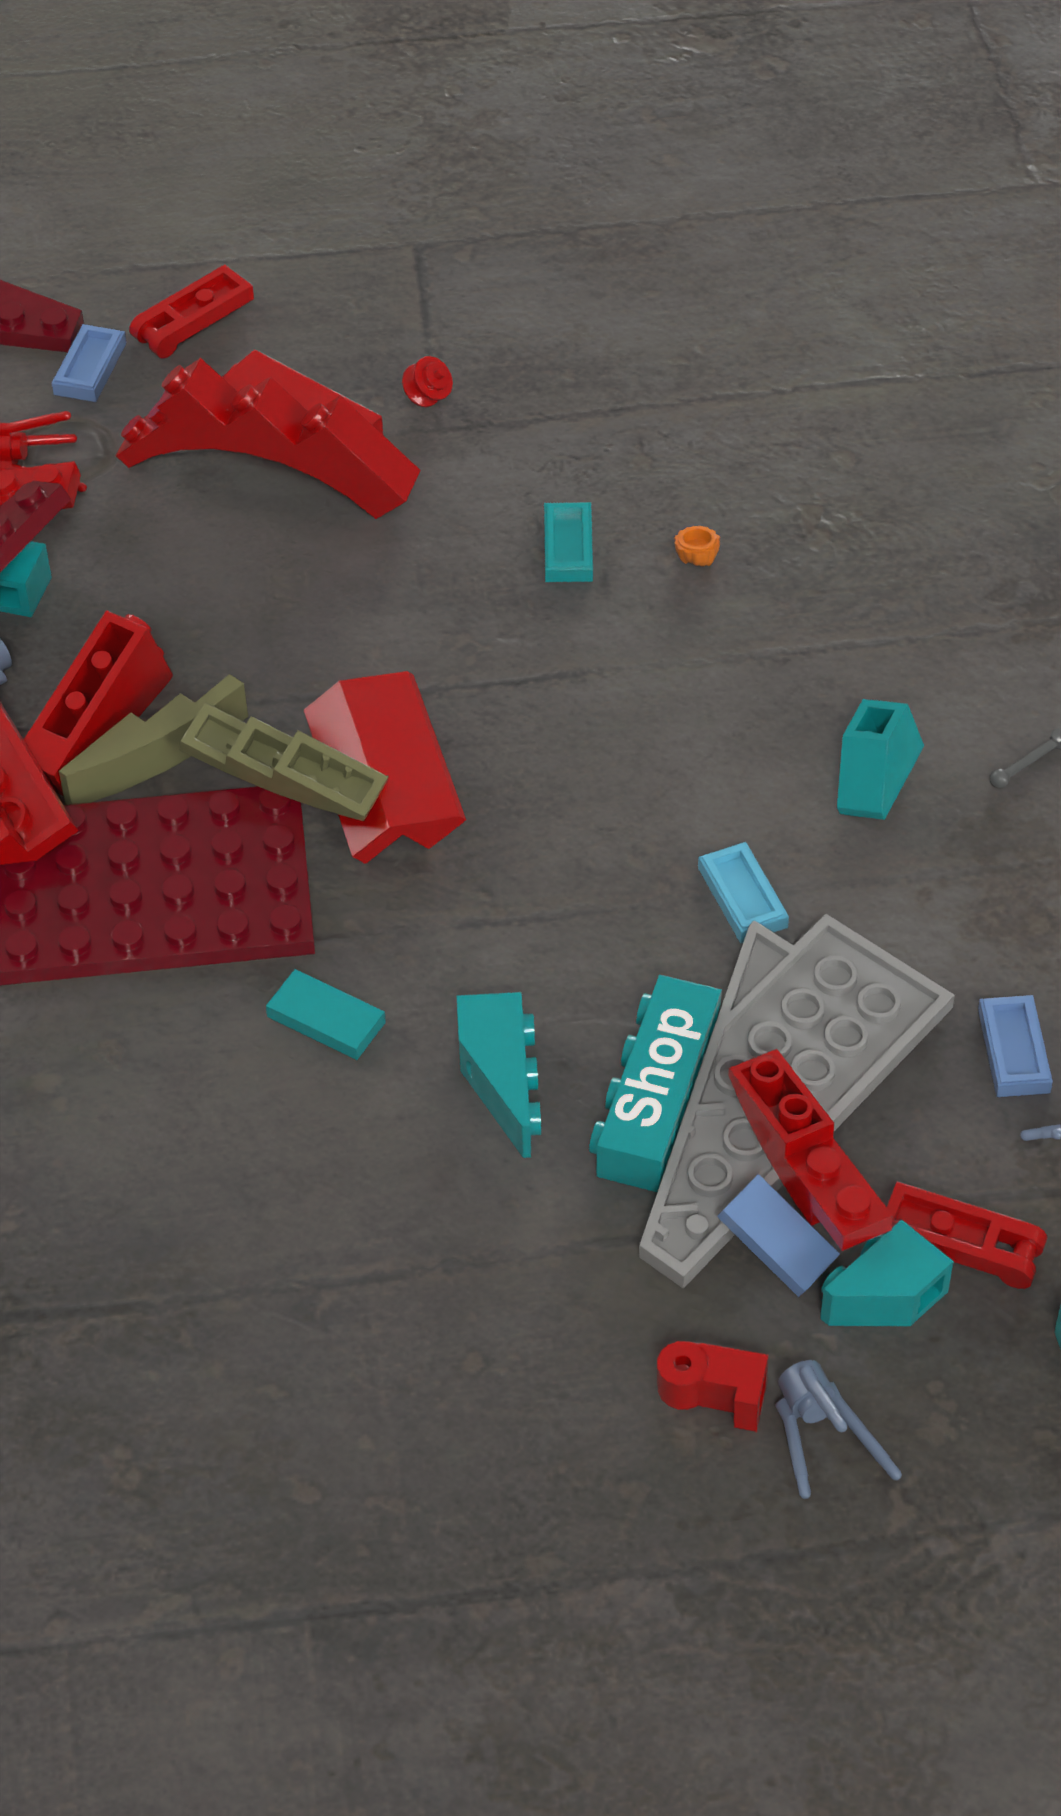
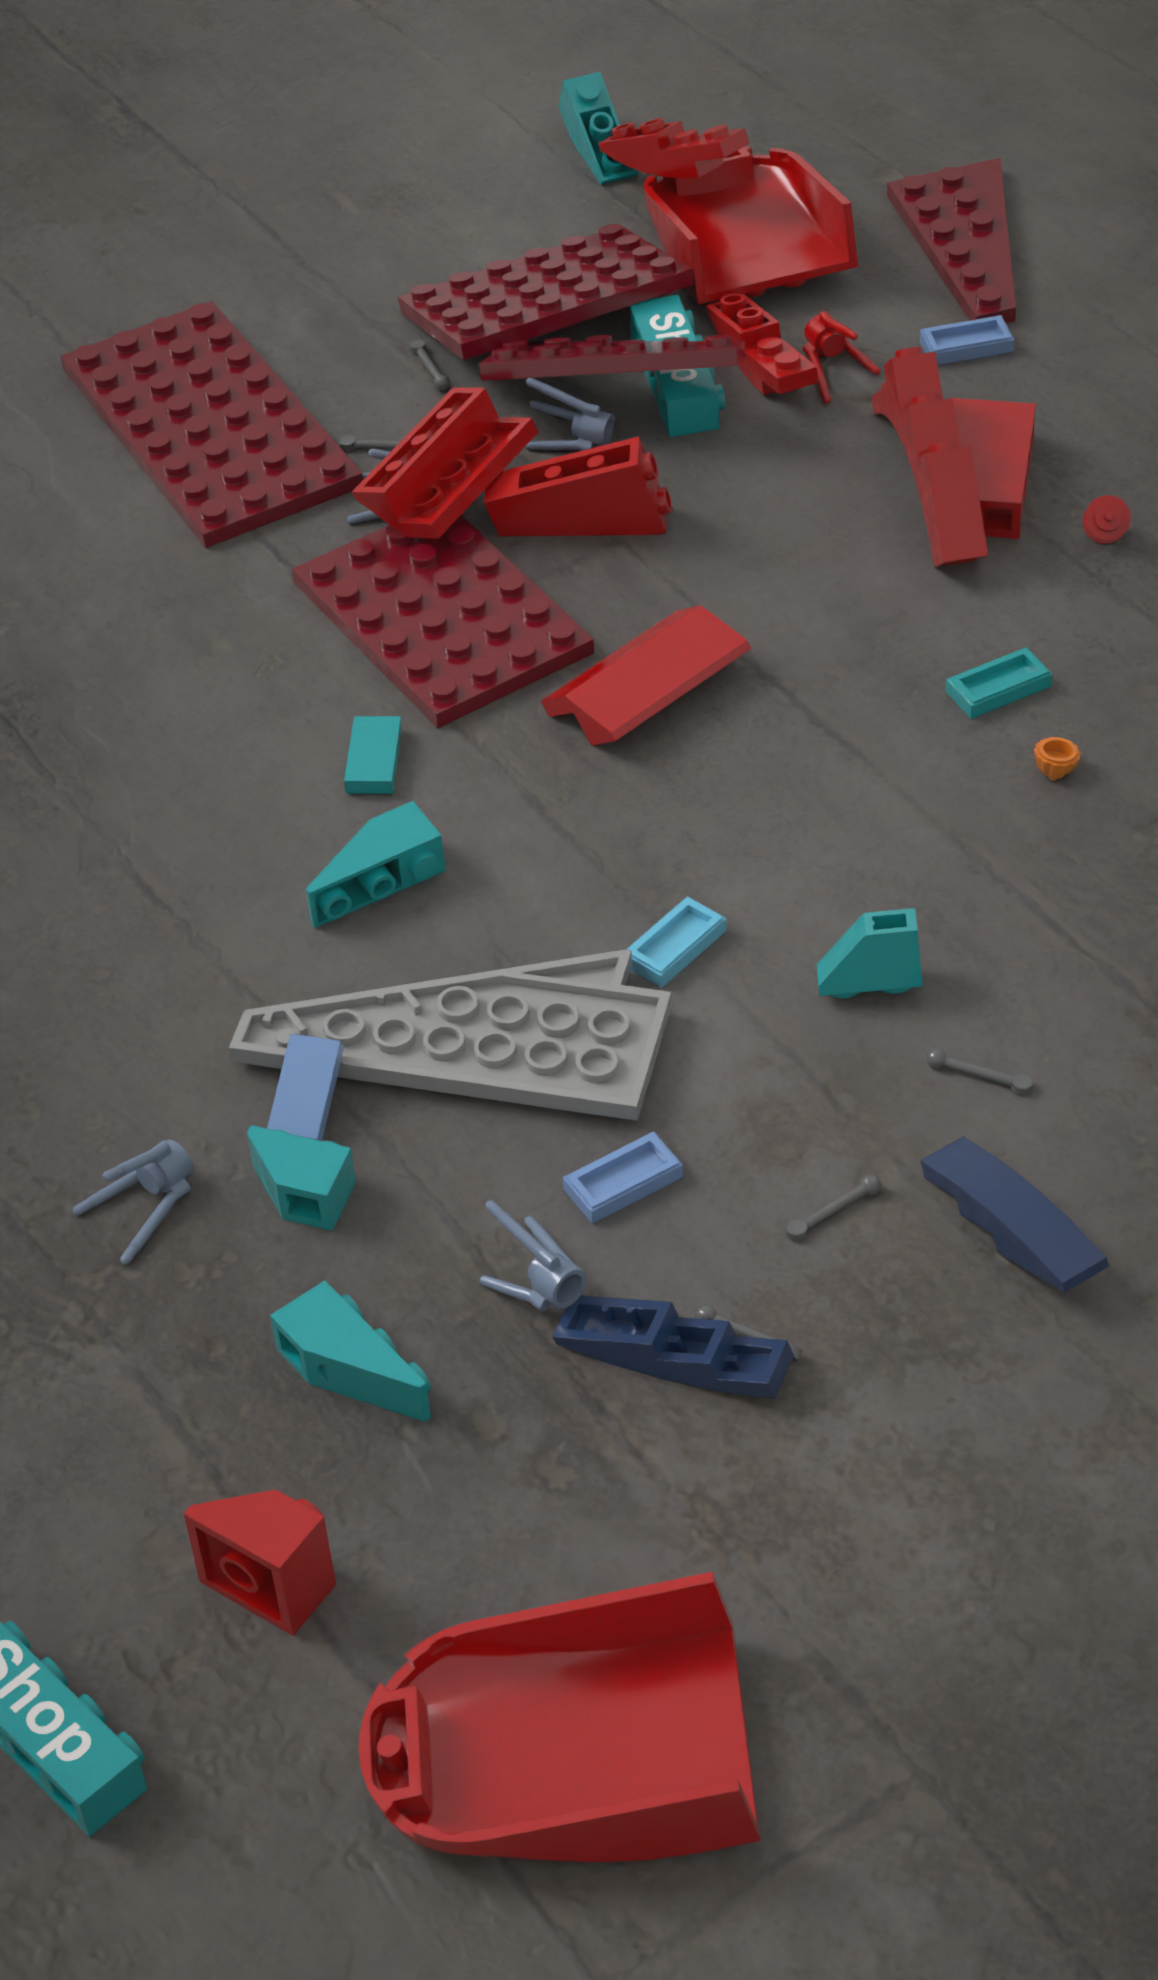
camera: 65 degrees right, 5 degrees down
olive slope [59,674,248,805] -> none
red plate [129,264,254,359] -> none
olive slope [179,702,388,821] -> none
teal brick [589,974,722,1192] -> none
red leg [657,1341,768,1432] -> none
red slope [728,1049,893,1251] -> none
red plate [885,1181,1047,1289] -> none

